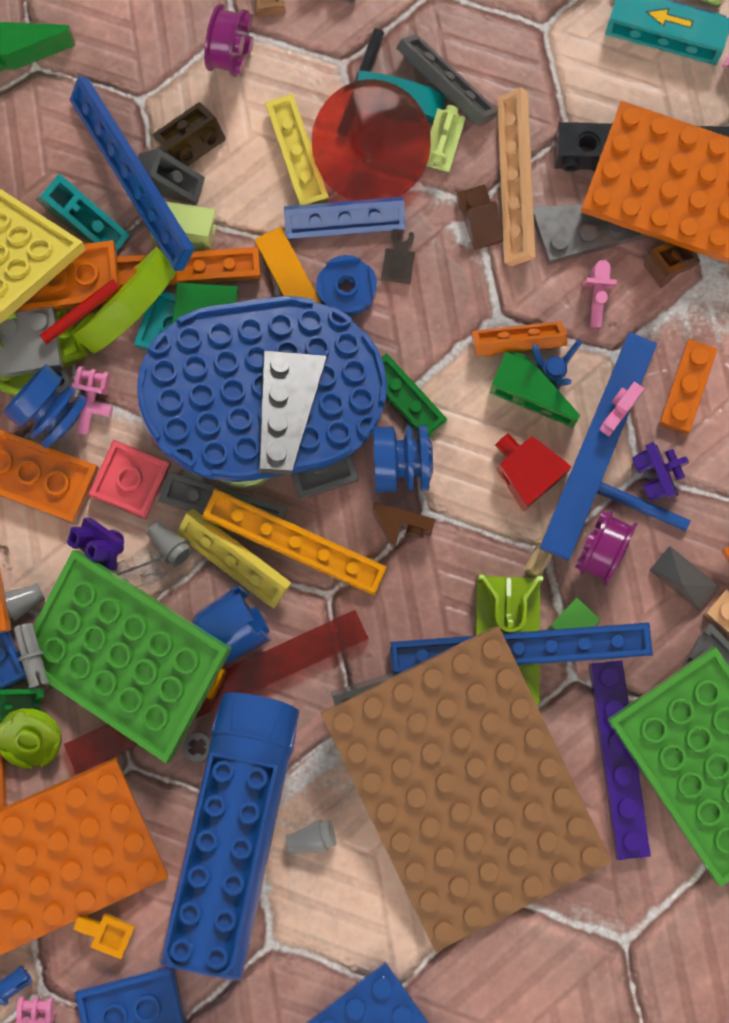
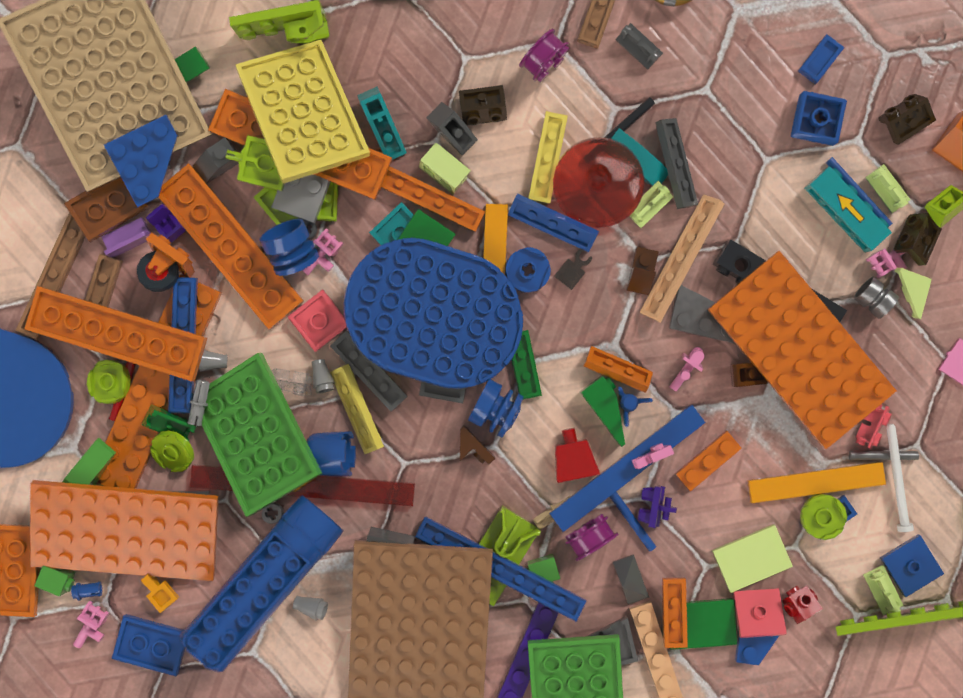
camera: 25 degrees right, 10 degrees up
red bar [39,279,120,345] -> none
dark purple hips [67,517,124,571] -> none
blue tile [69,77,195,271] -> none
lime slope [71,247,177,354] -> none
light orange tile [202,488,387,596] -> none
wing [259,351,327,475] -> none

